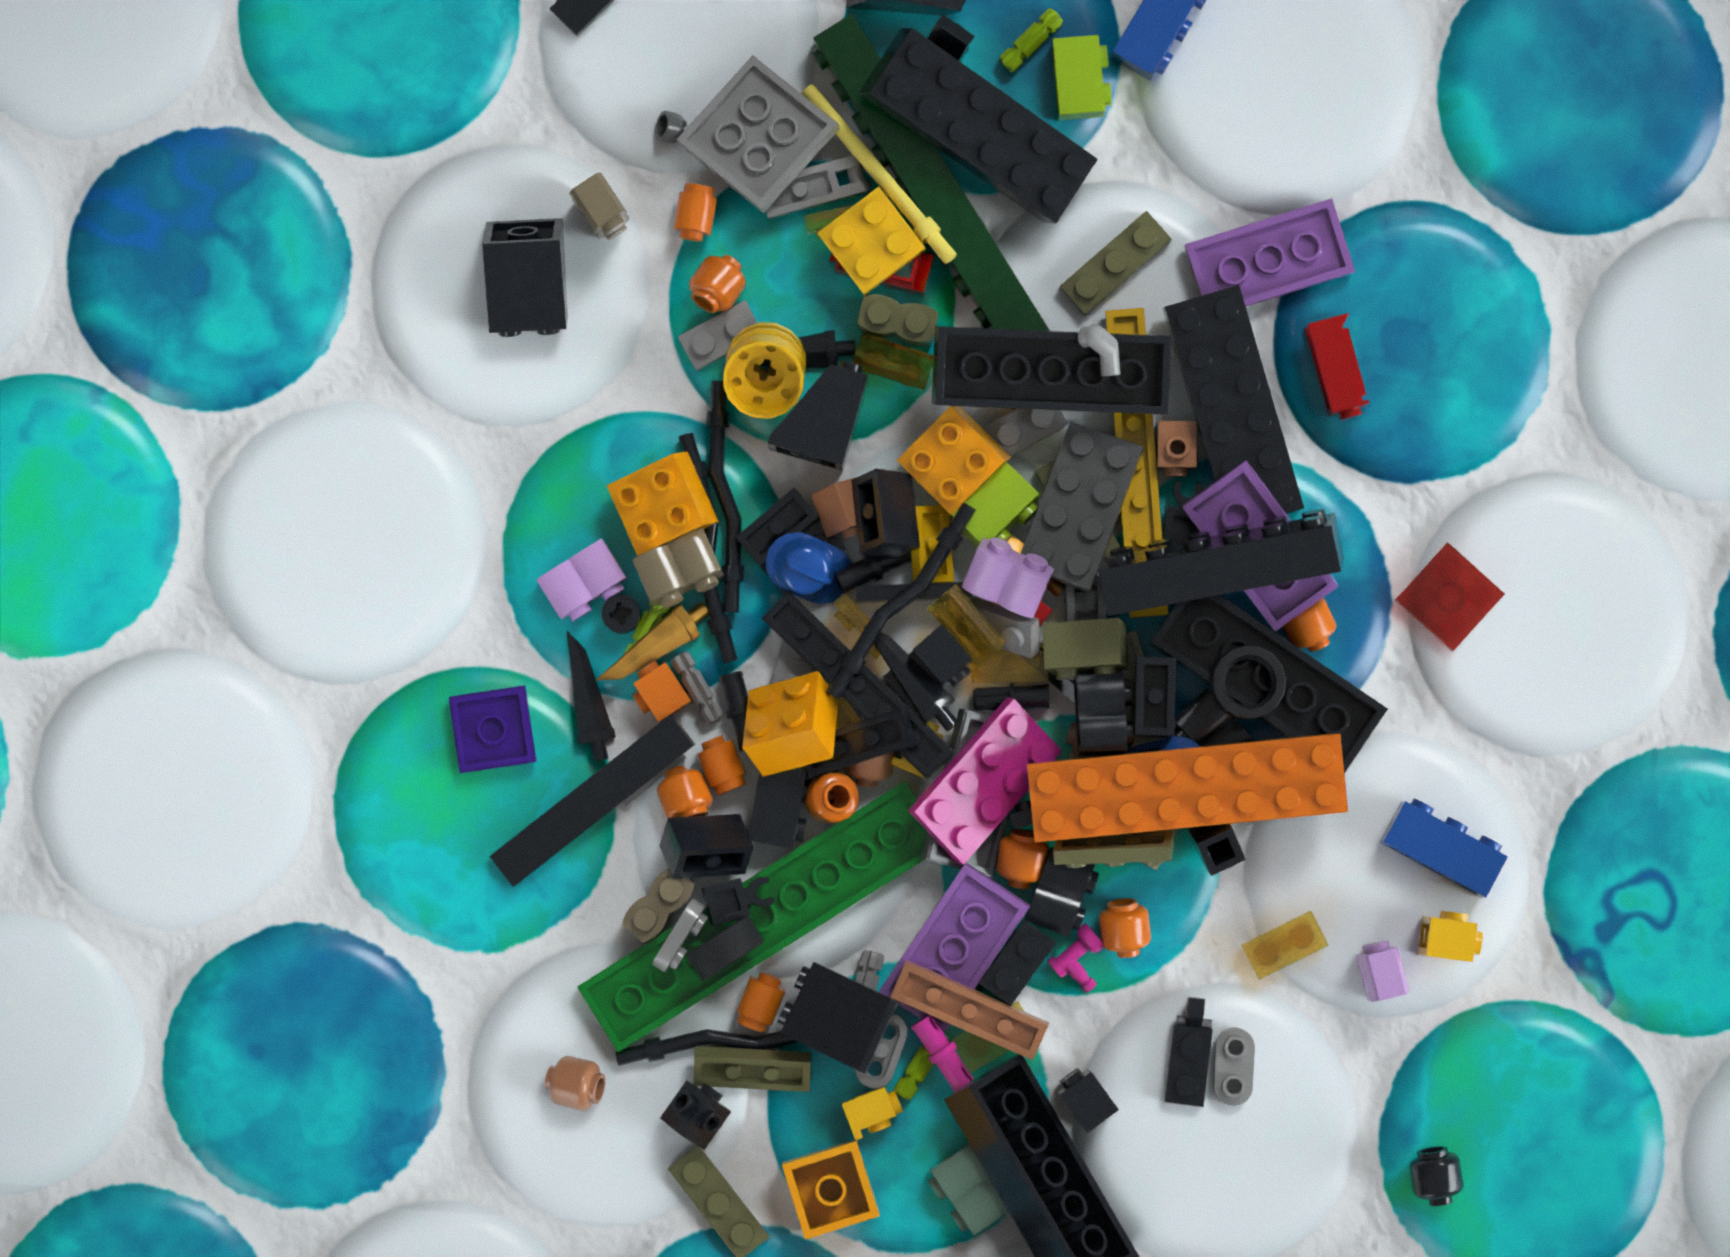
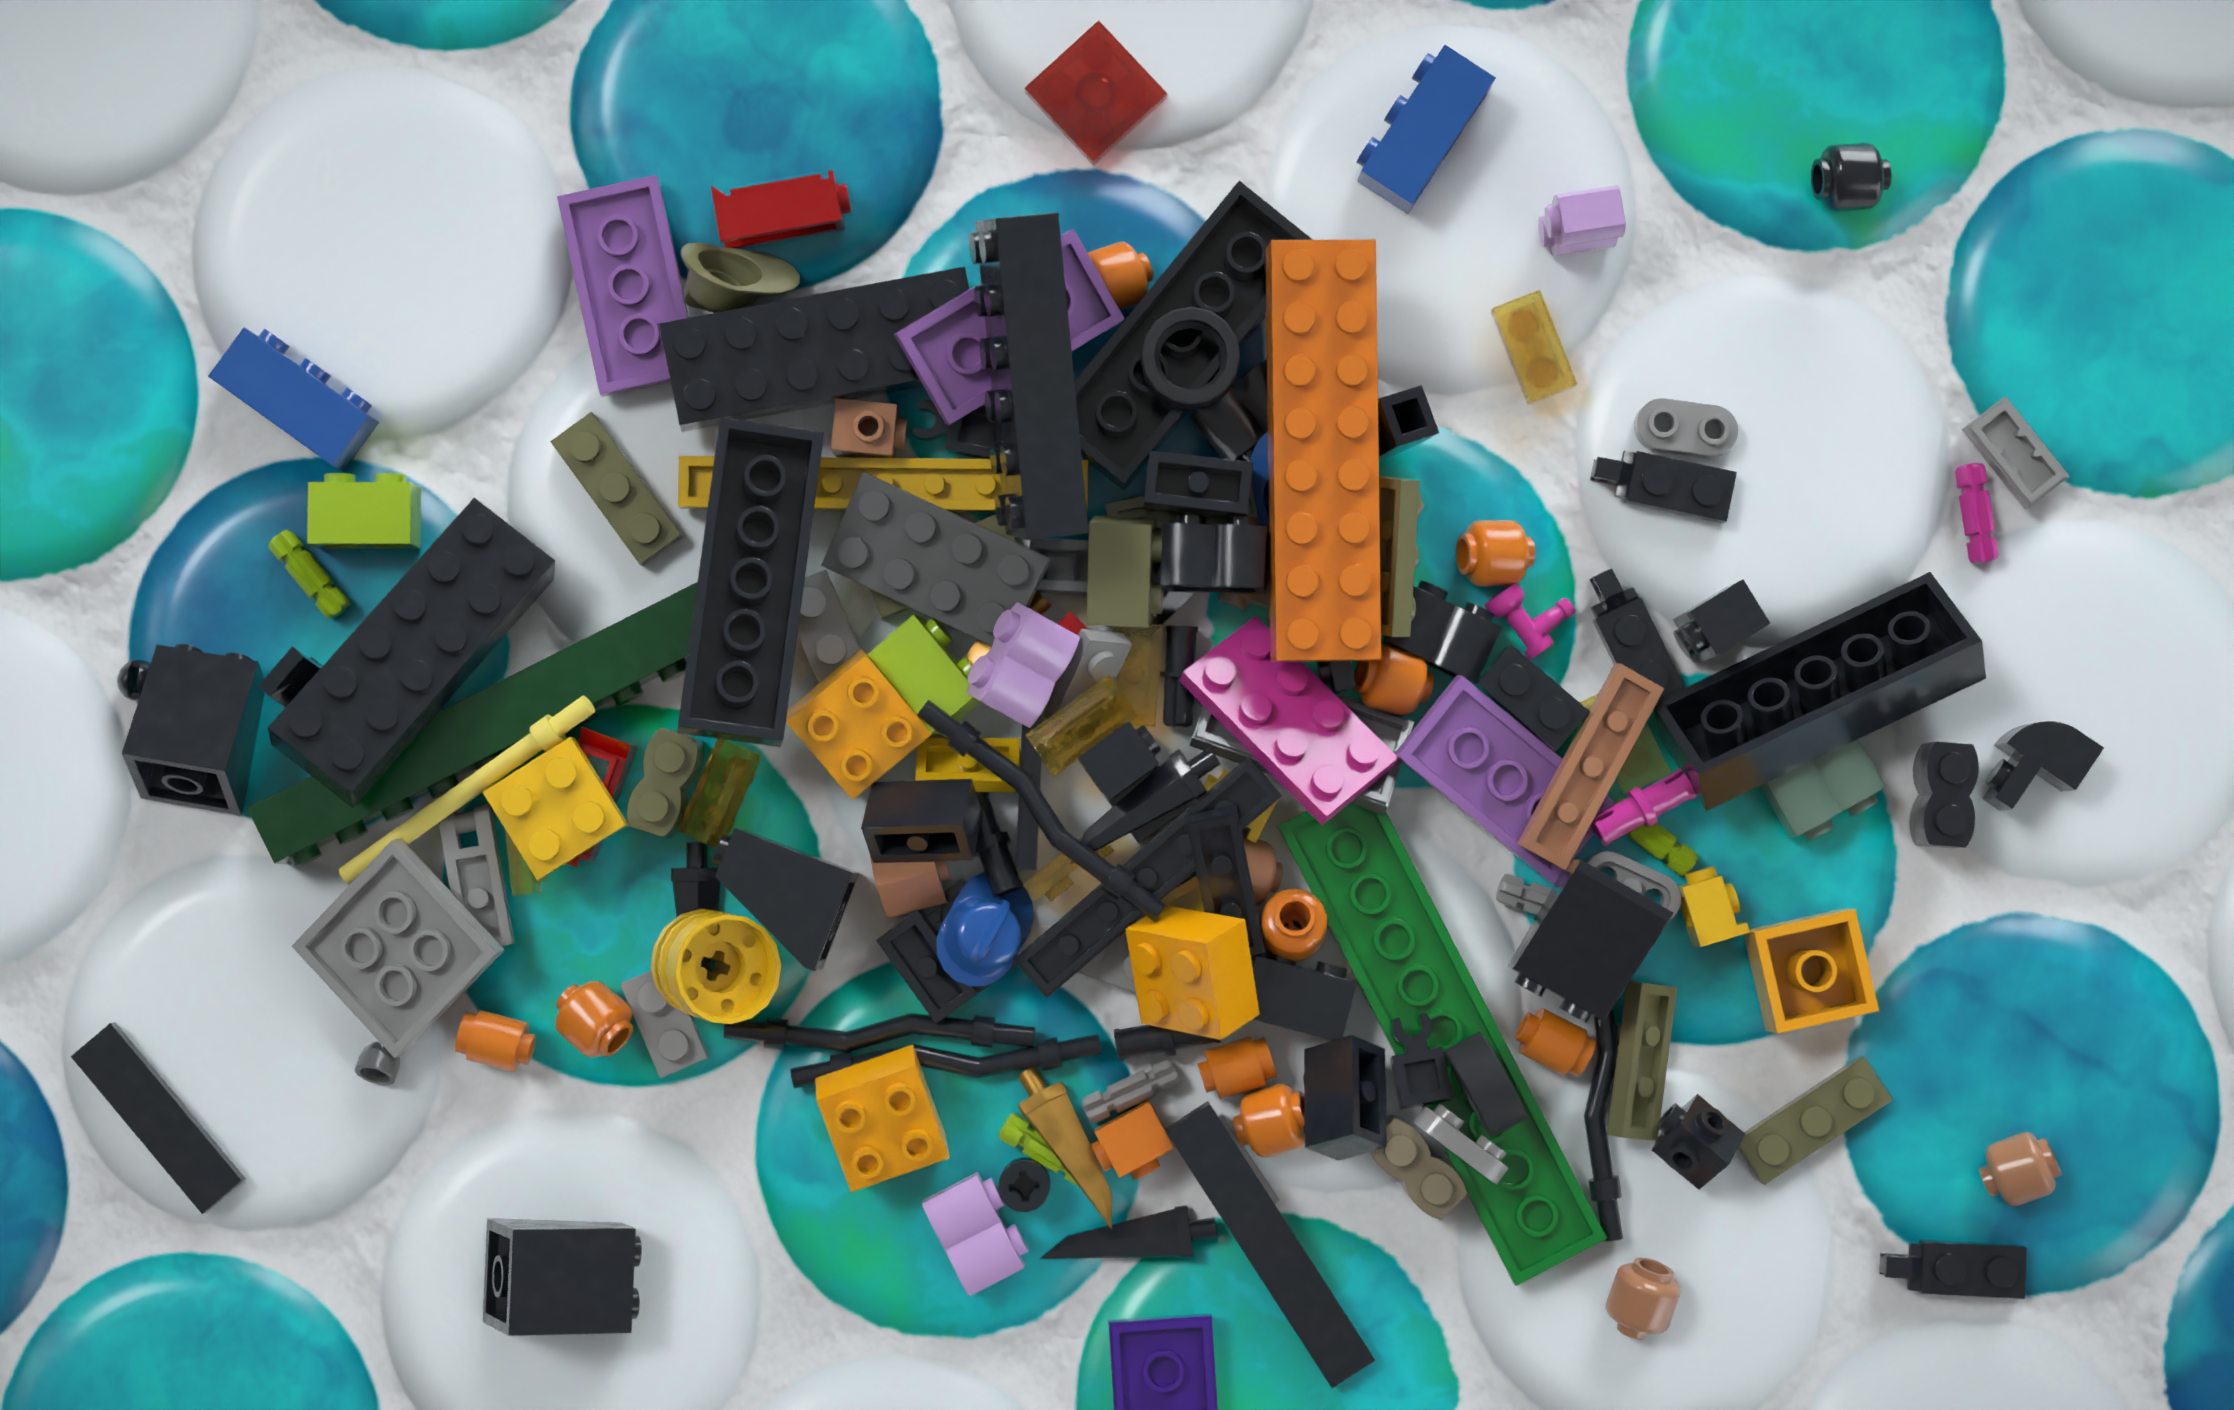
camera: 90 degrees left, 0 degrees up
dark tan brick [569,173,629,240] -> none
dark tan brick [632,528,724,608] -> none
light grey arm [1078,324,1120,376] -> none
yellow brick [1417,911,1483,962] -> none
none -> olive piece [681,242,800,313]
none -> black hinge [1589,568,1685,700]

